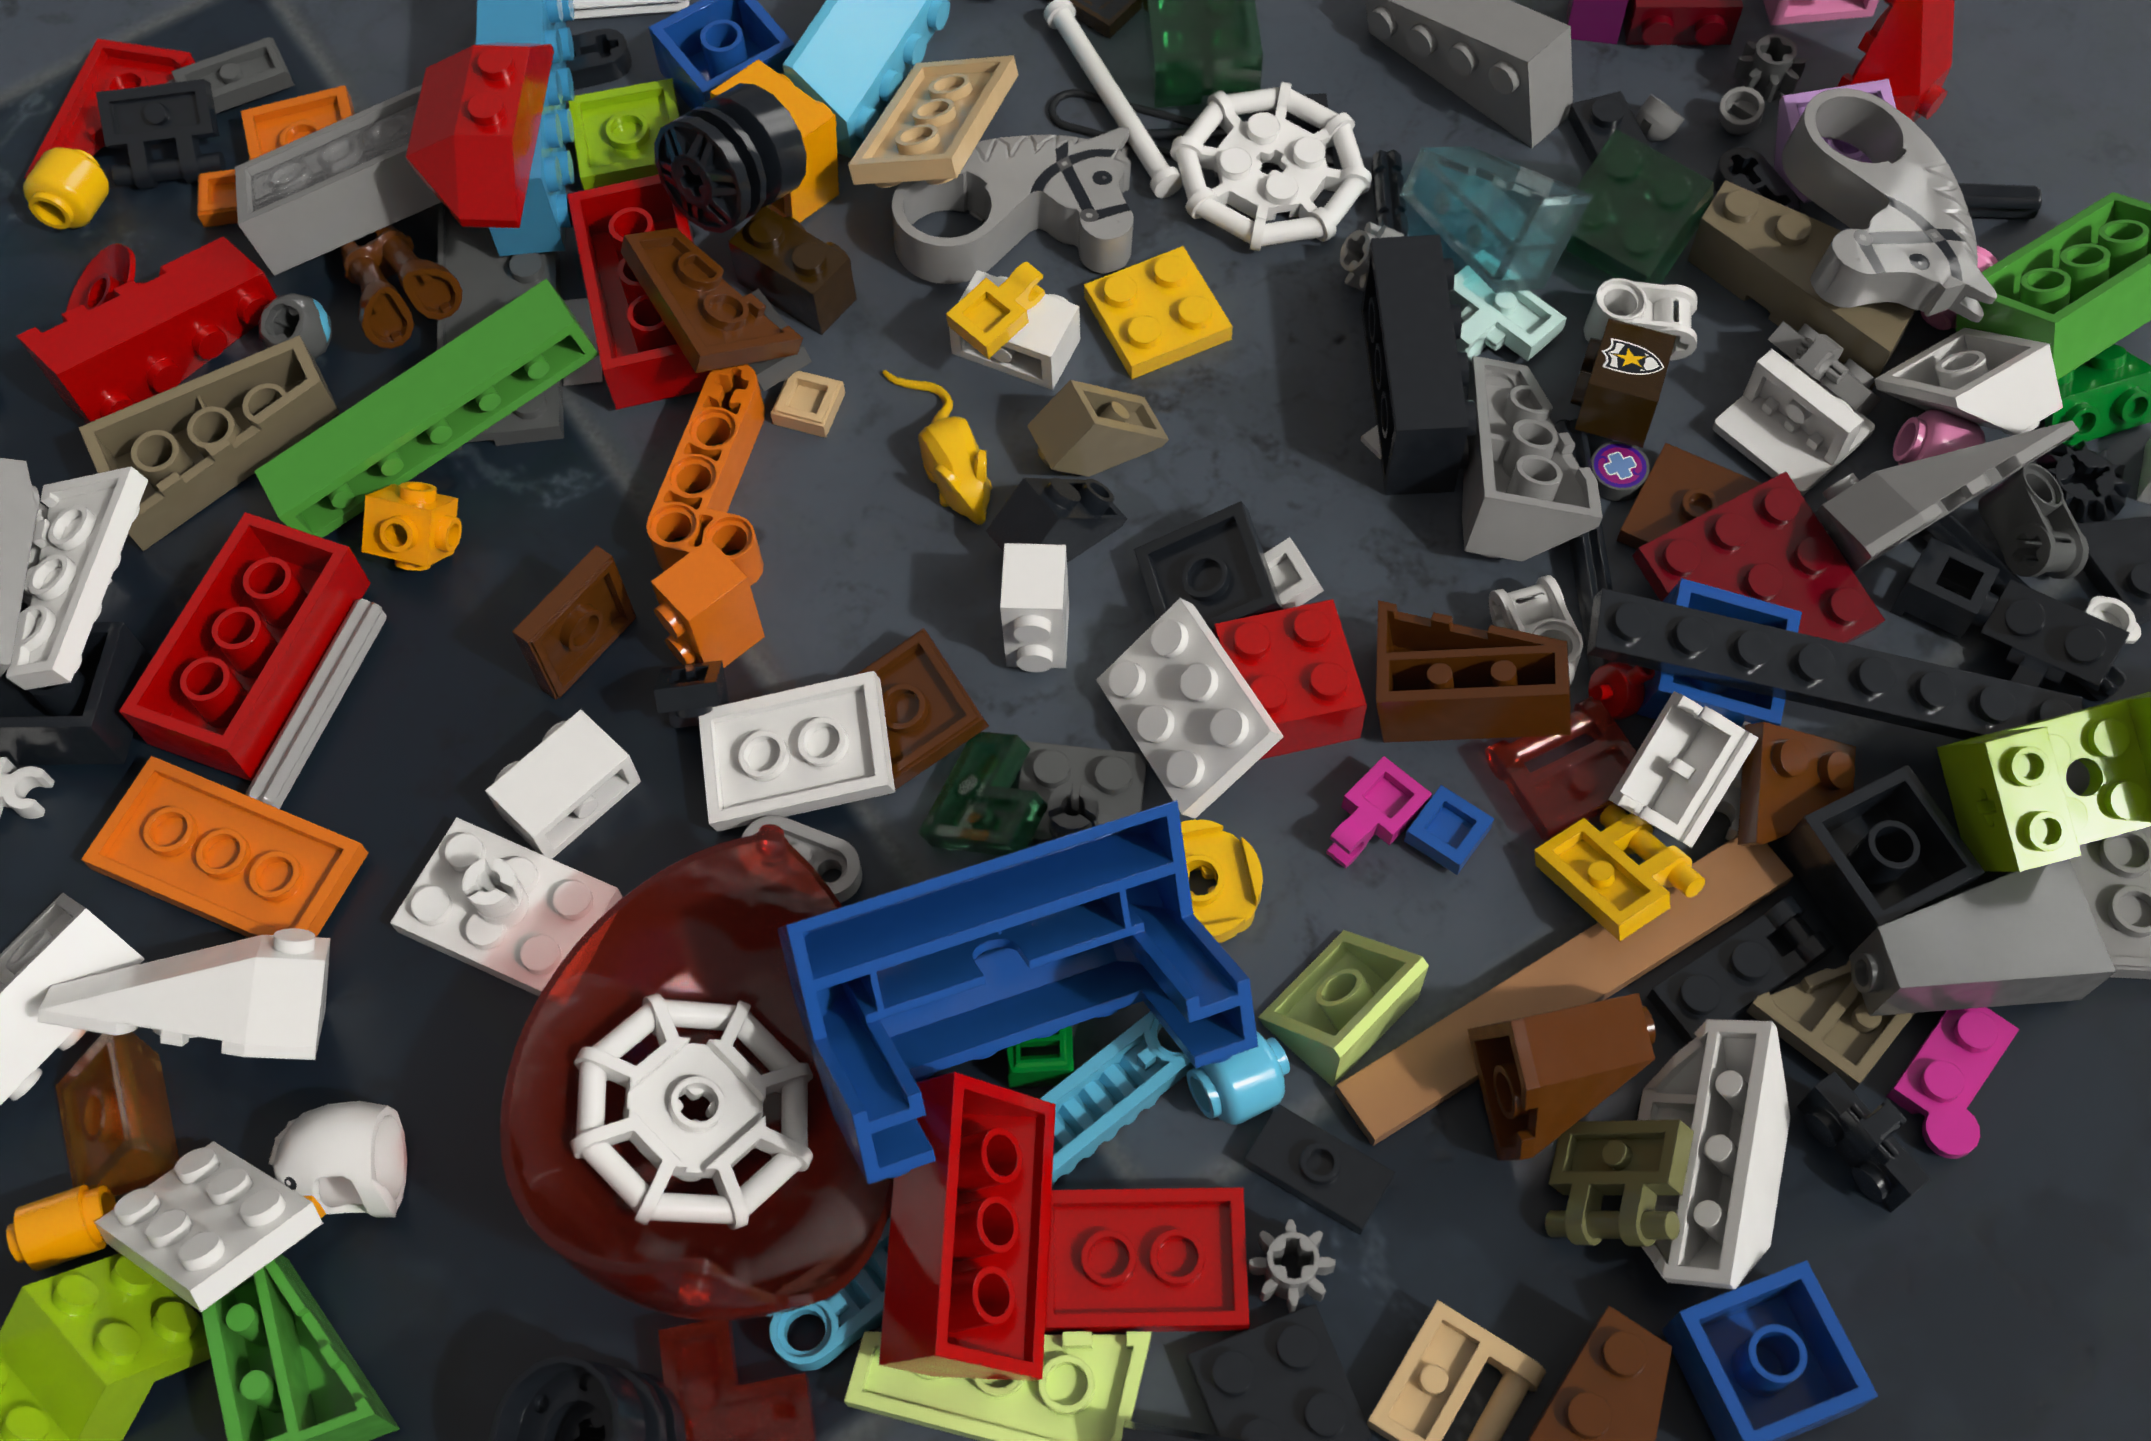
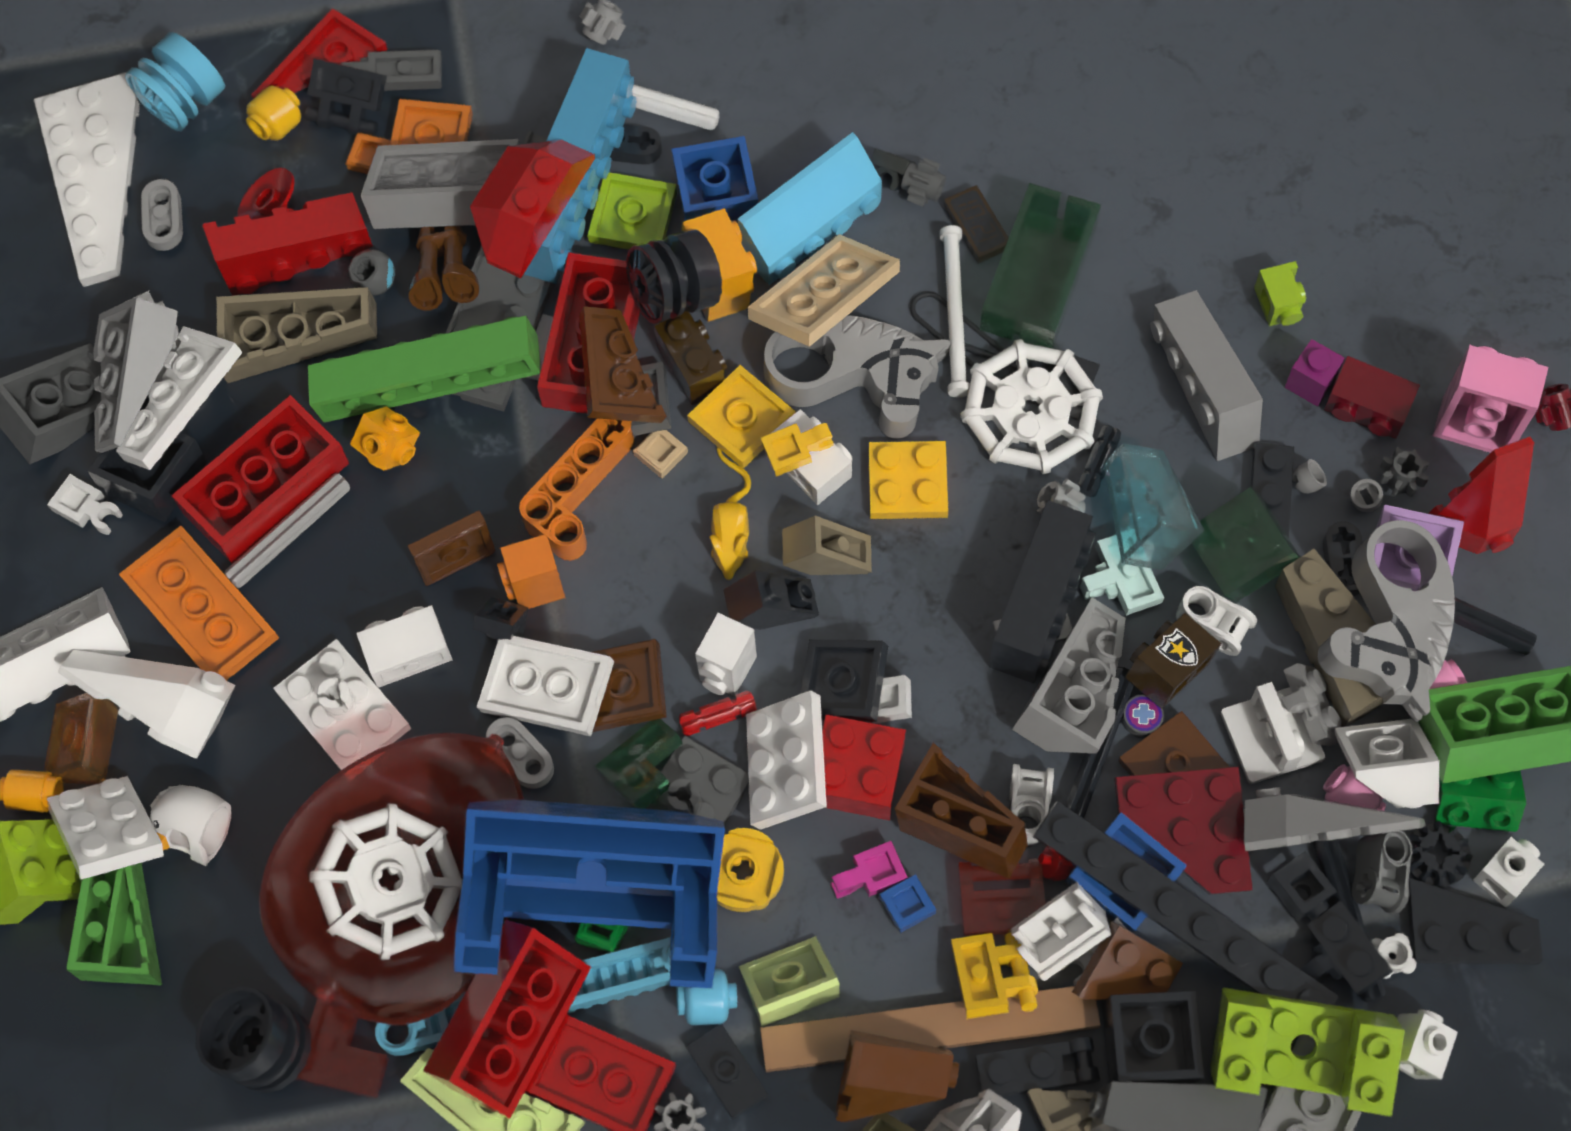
camera: 25 degrees right, 5 degrees up
none -> red axle [679,691,757,736]
none -> yellow plate [687,365,796,469]

